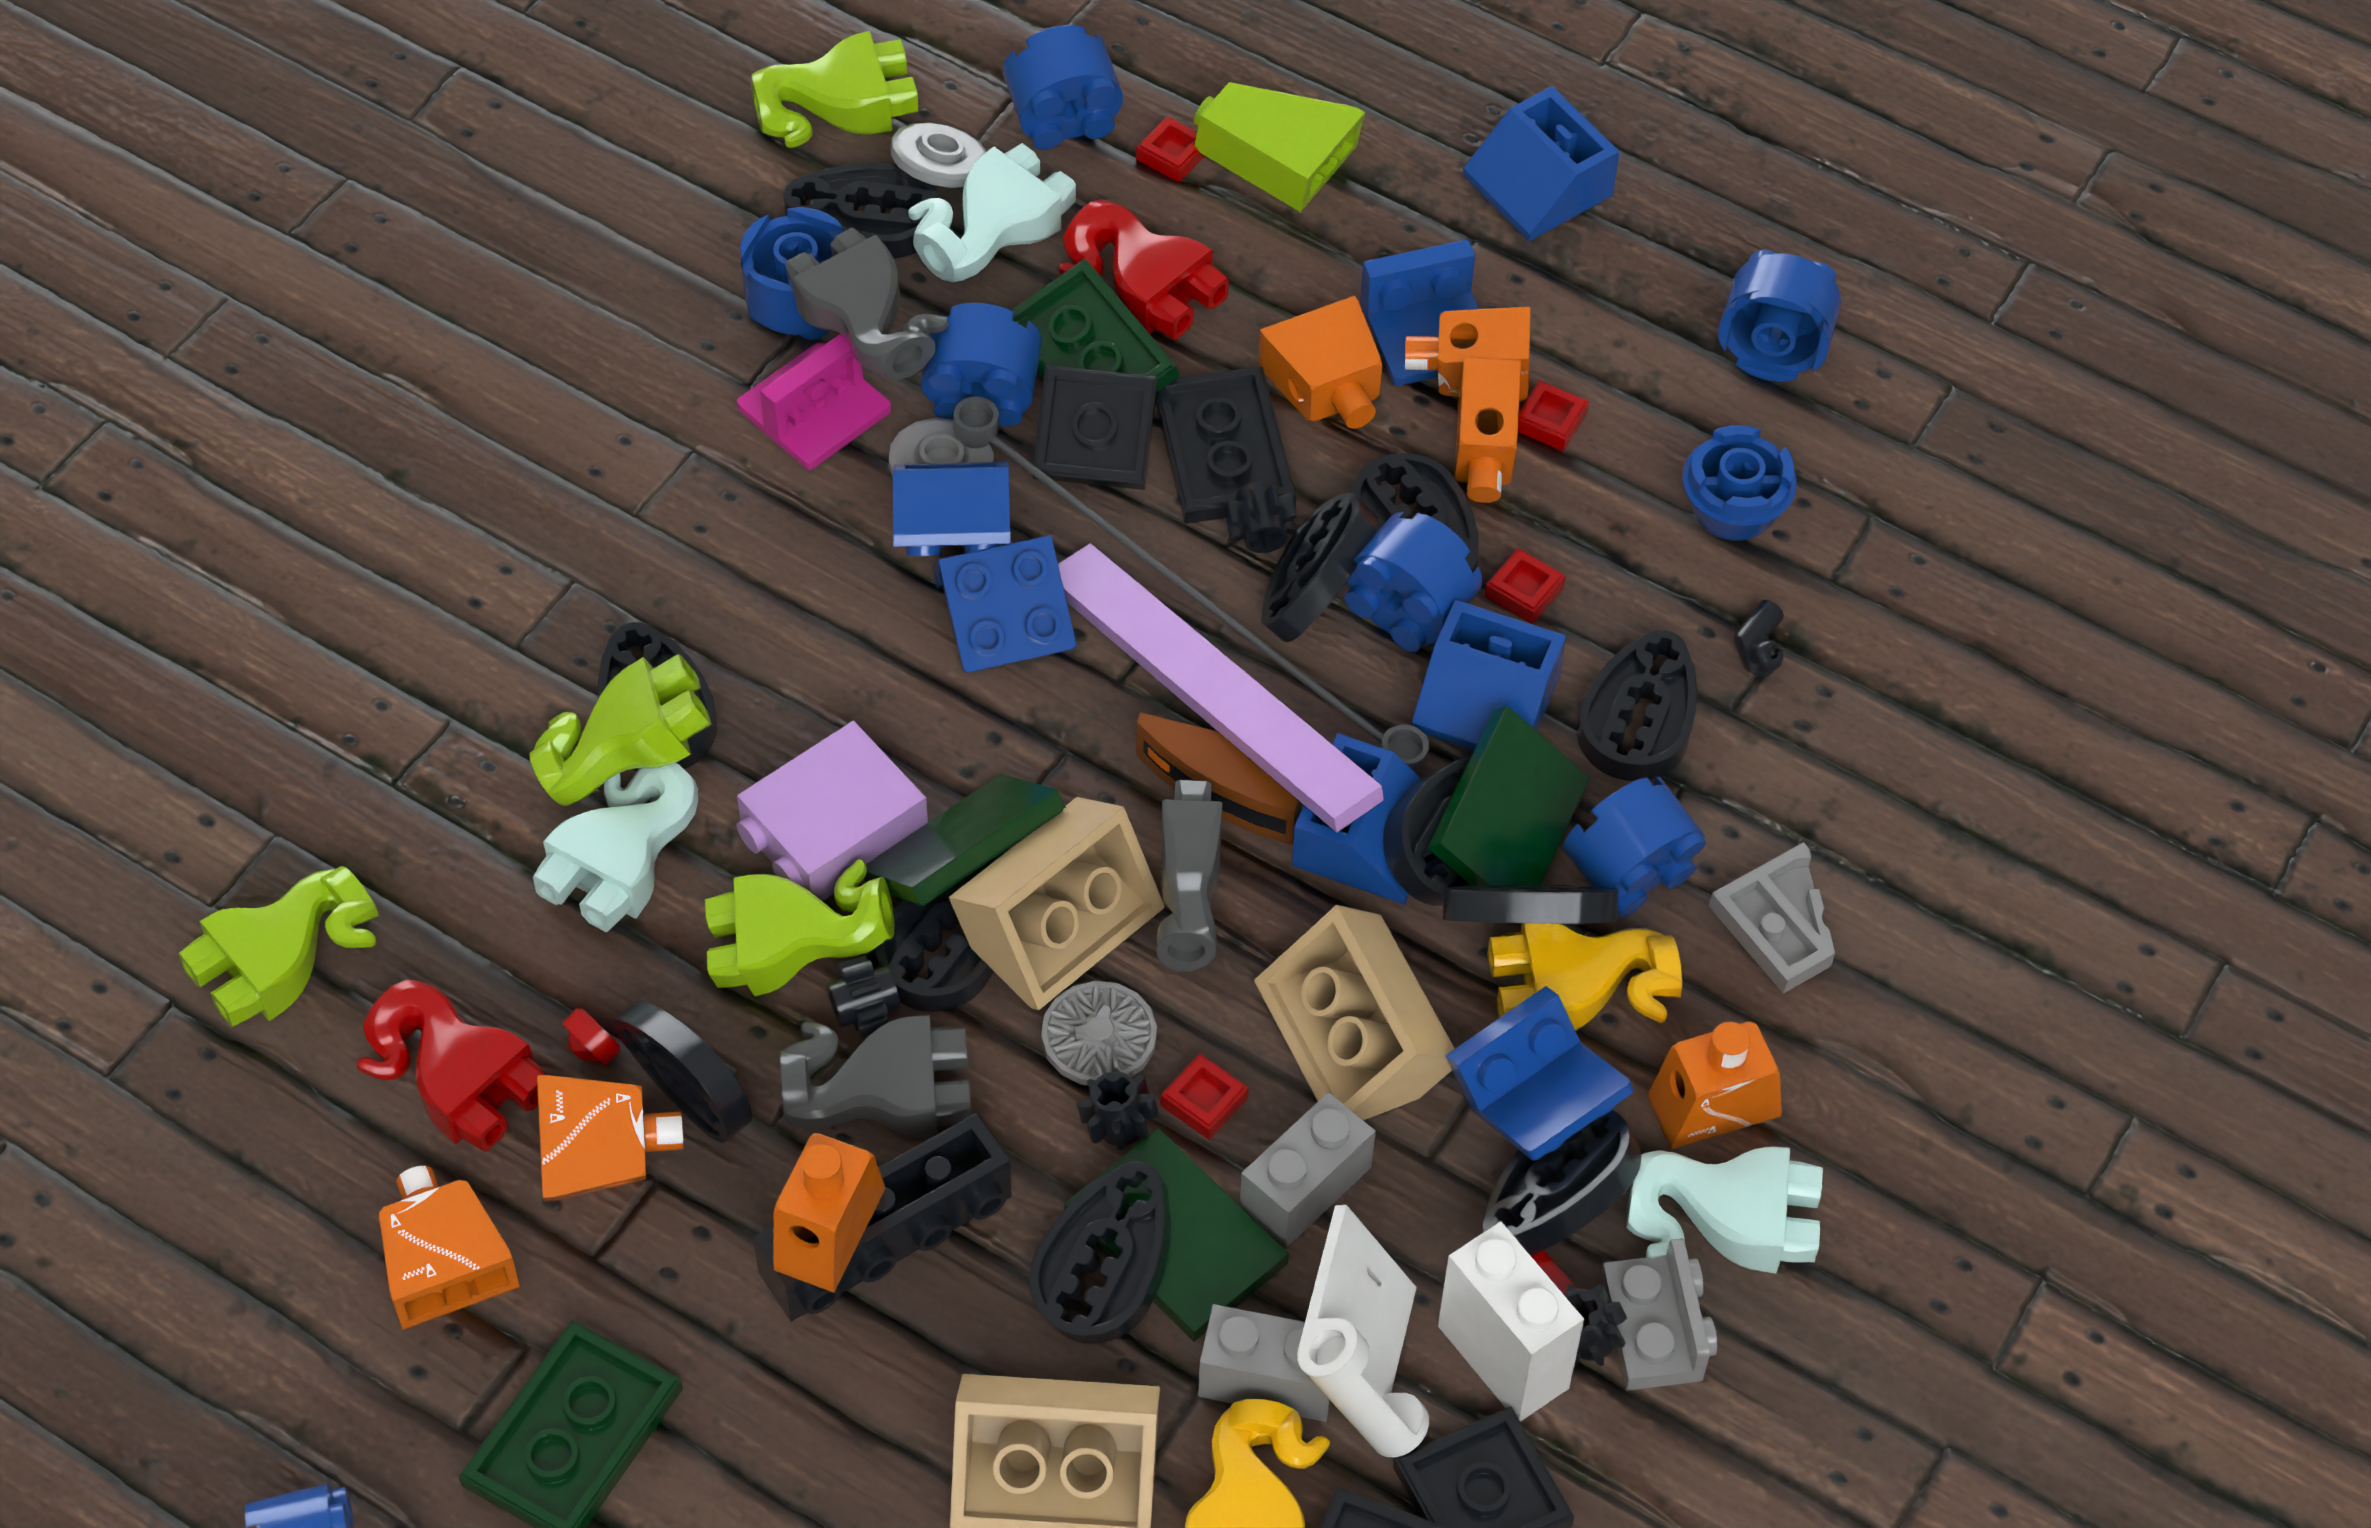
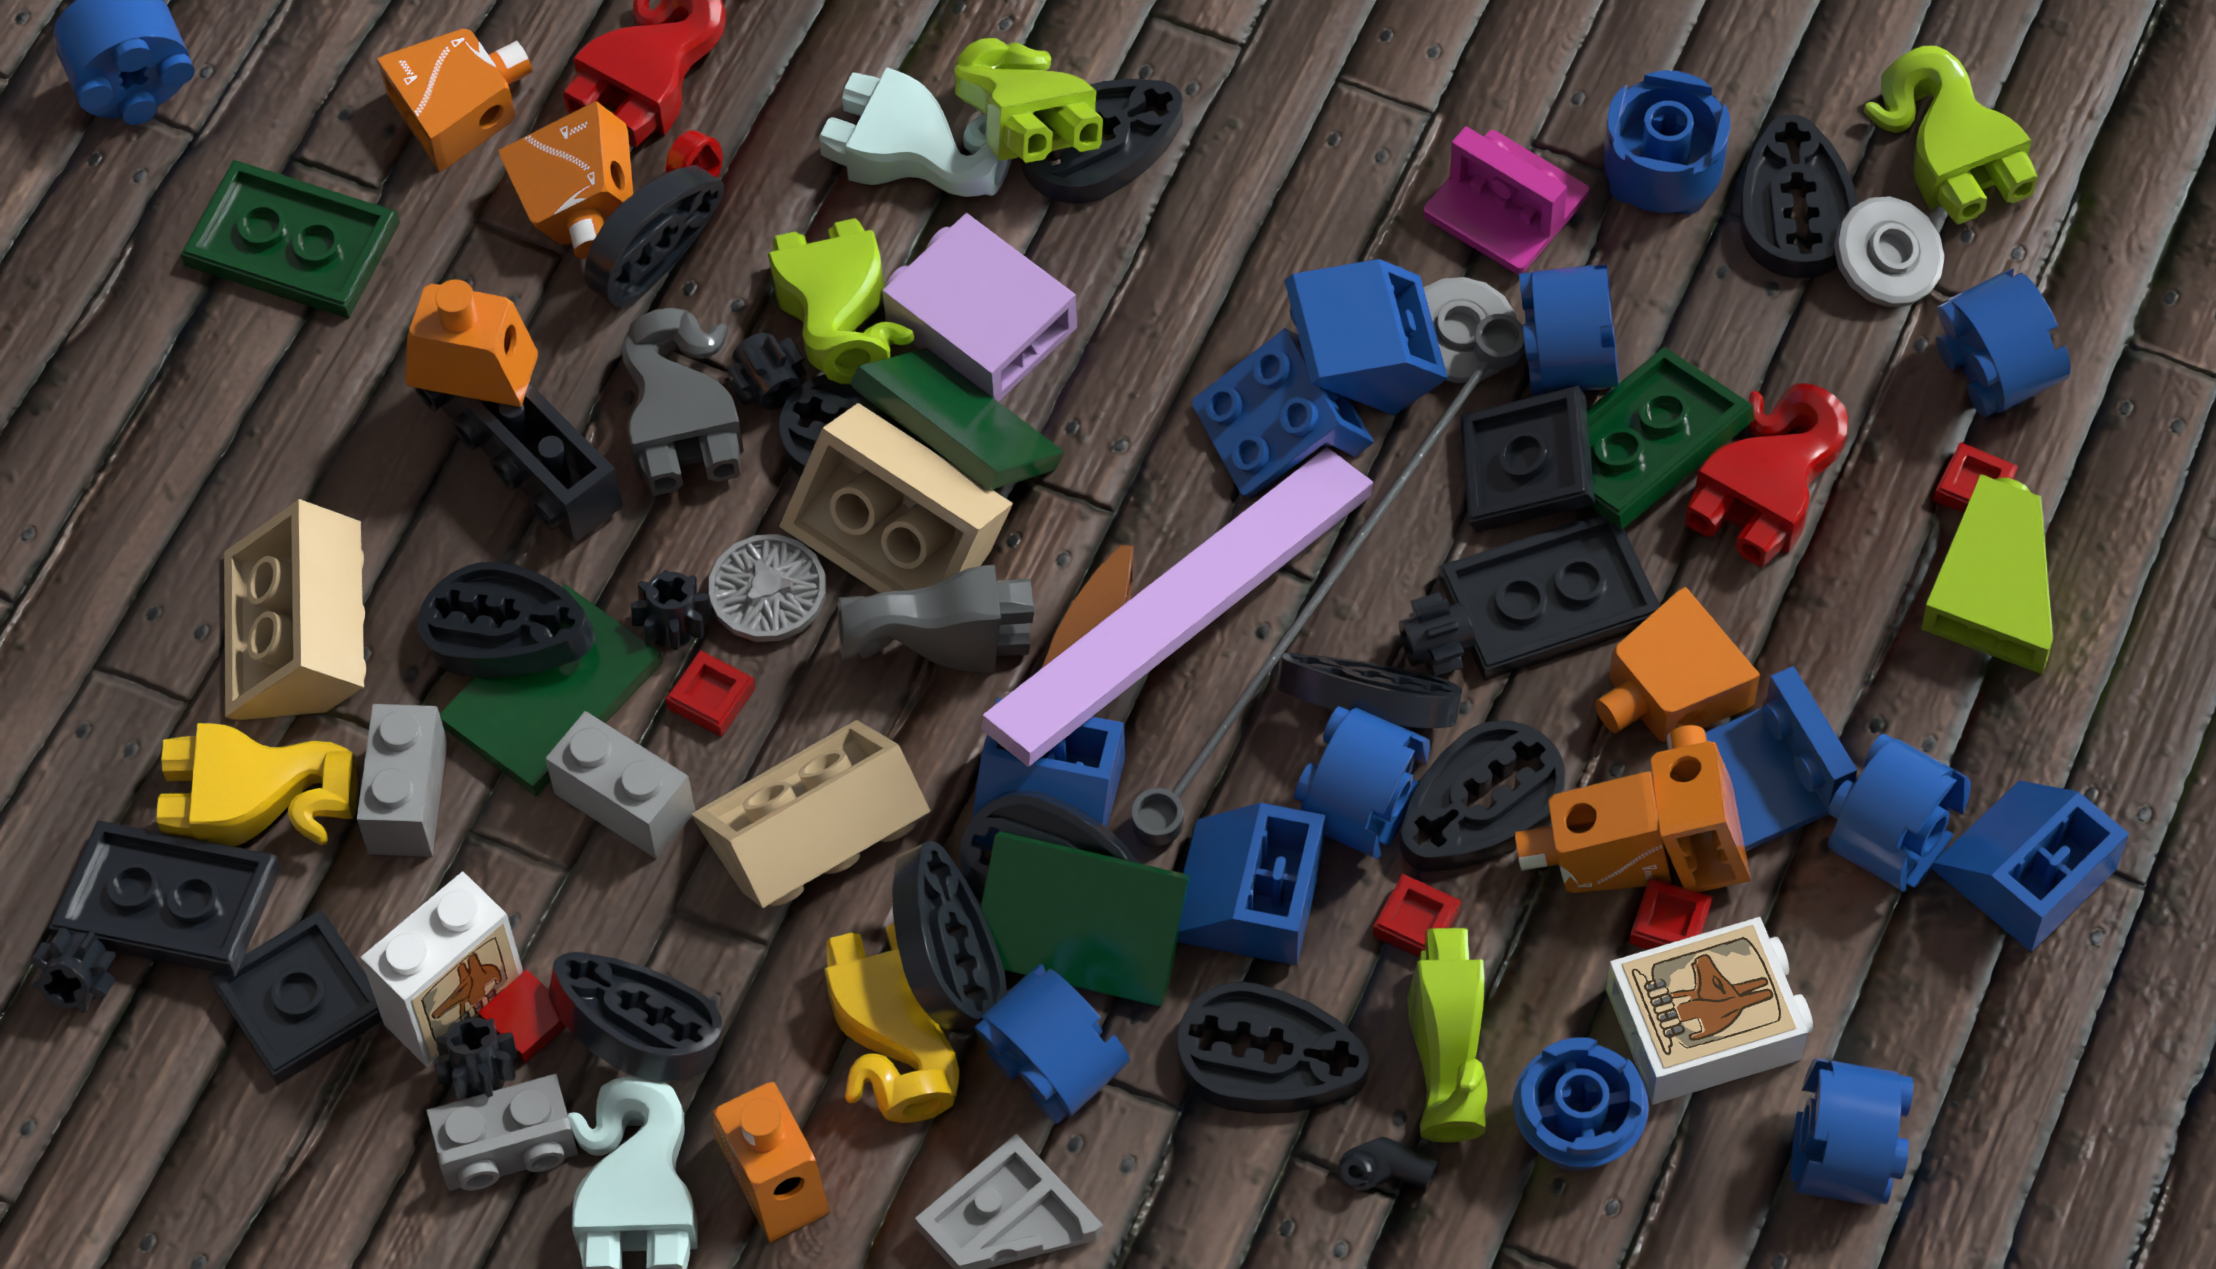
camera: 85 degrees right, 5 degrees up
dark grey hips [785,228,949,380] -> none
light aqua hips [908,143,1076,282] -> none
white door [1297,1205,1429,1457] -> none
blue bracket [1445,986,1634,1160] -> none
none -> lime hips [1407,928,1487,1142]
none -> brick [1606,917,1813,1105]
none -> blue brick [1828,734,1971,891]

